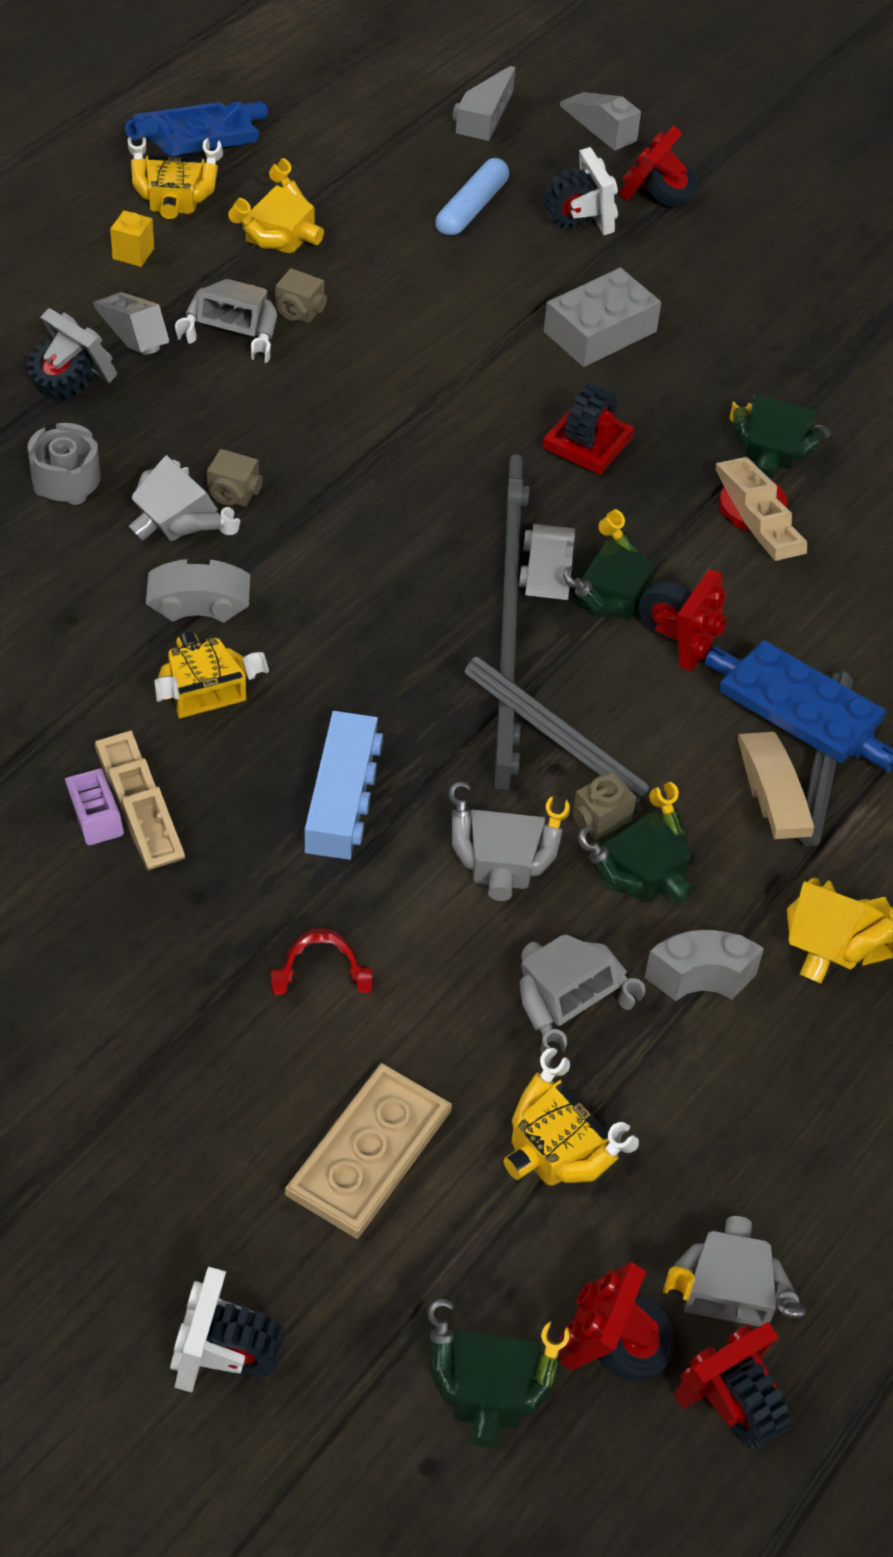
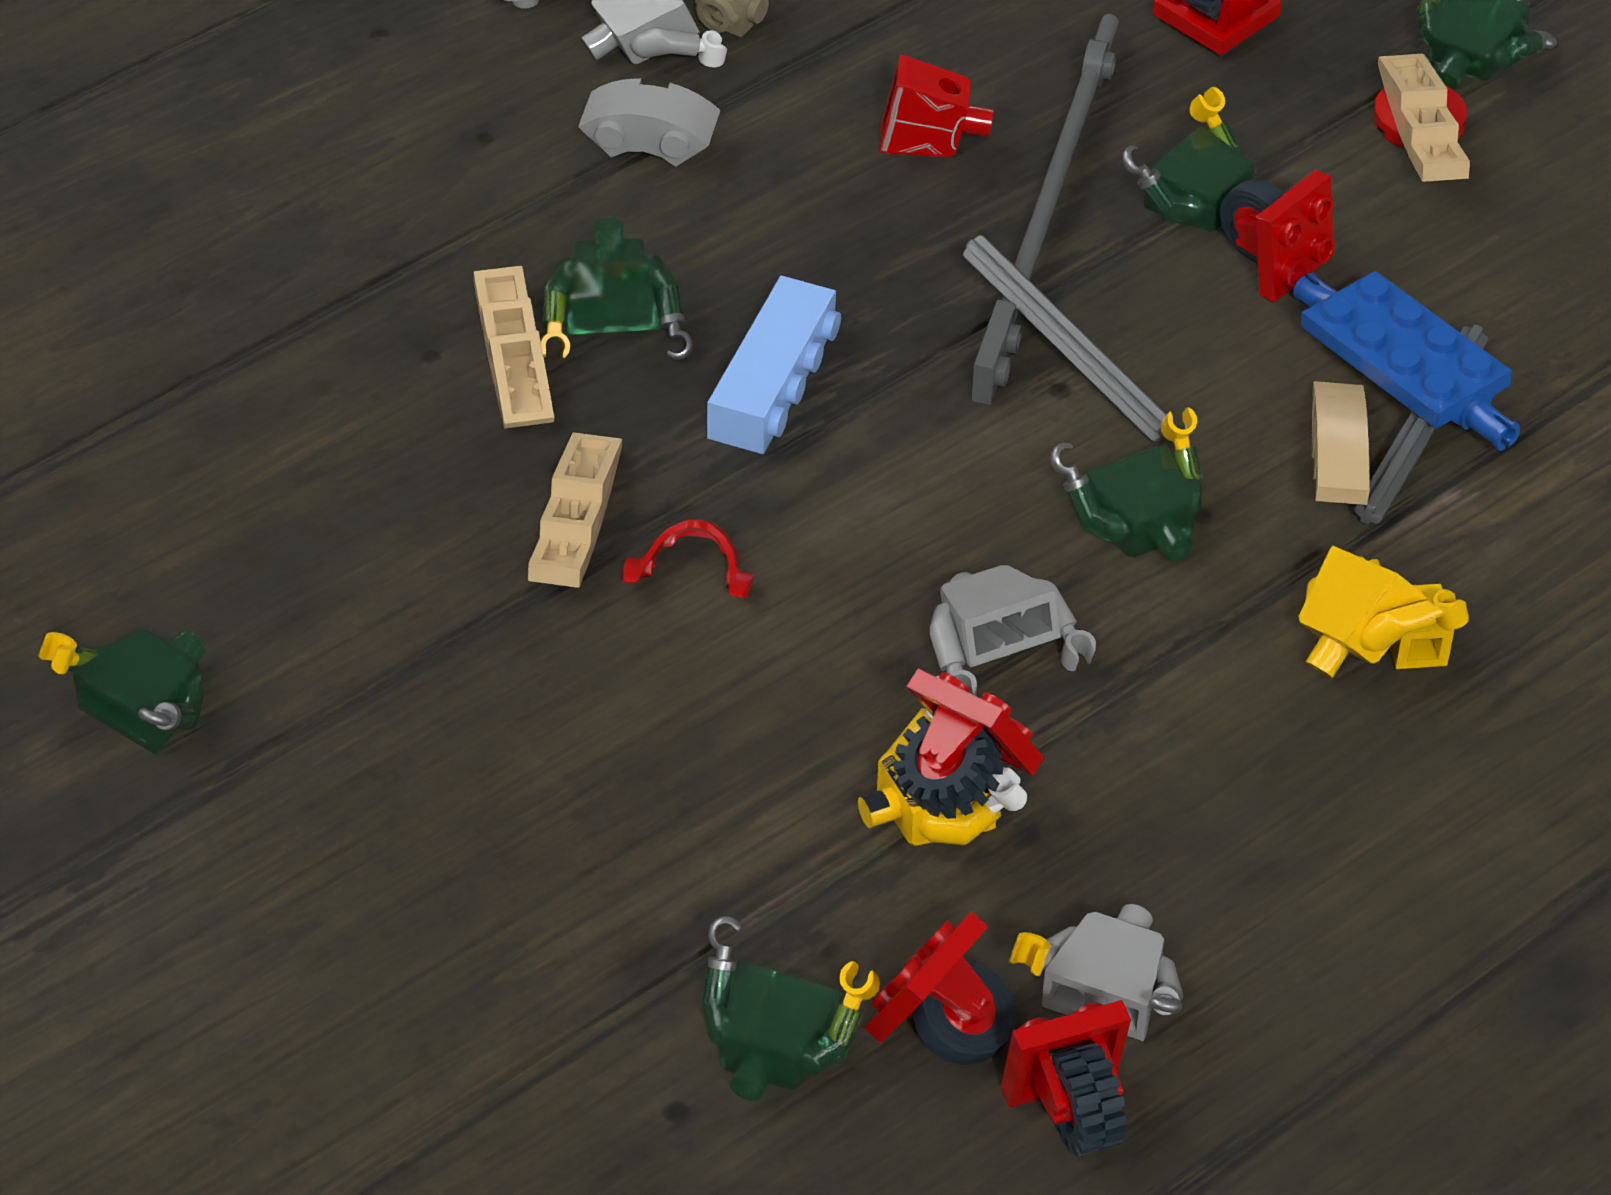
camera: 15 degrees right, 5 degrees down
lavender slope [65,768,124,845] -> none
yellow torso [154,632,269,719] -> none
plate [170,1267,285,1392] -> none
tan tile [285,1063,452,1239] -> none
light grey torso [449,781,570,901] -> none
light grey brick [519,524,575,600] -> none
dark tan brick [572,772,636,840] -> none
light grey brick [644,930,764,1001] -> none
none -> tan slope [528,432,622,588]
none -> clear green torso [540,217,693,360]
none -> red torso [879,55,993,157]
none -> plate [894,668,1045,819]

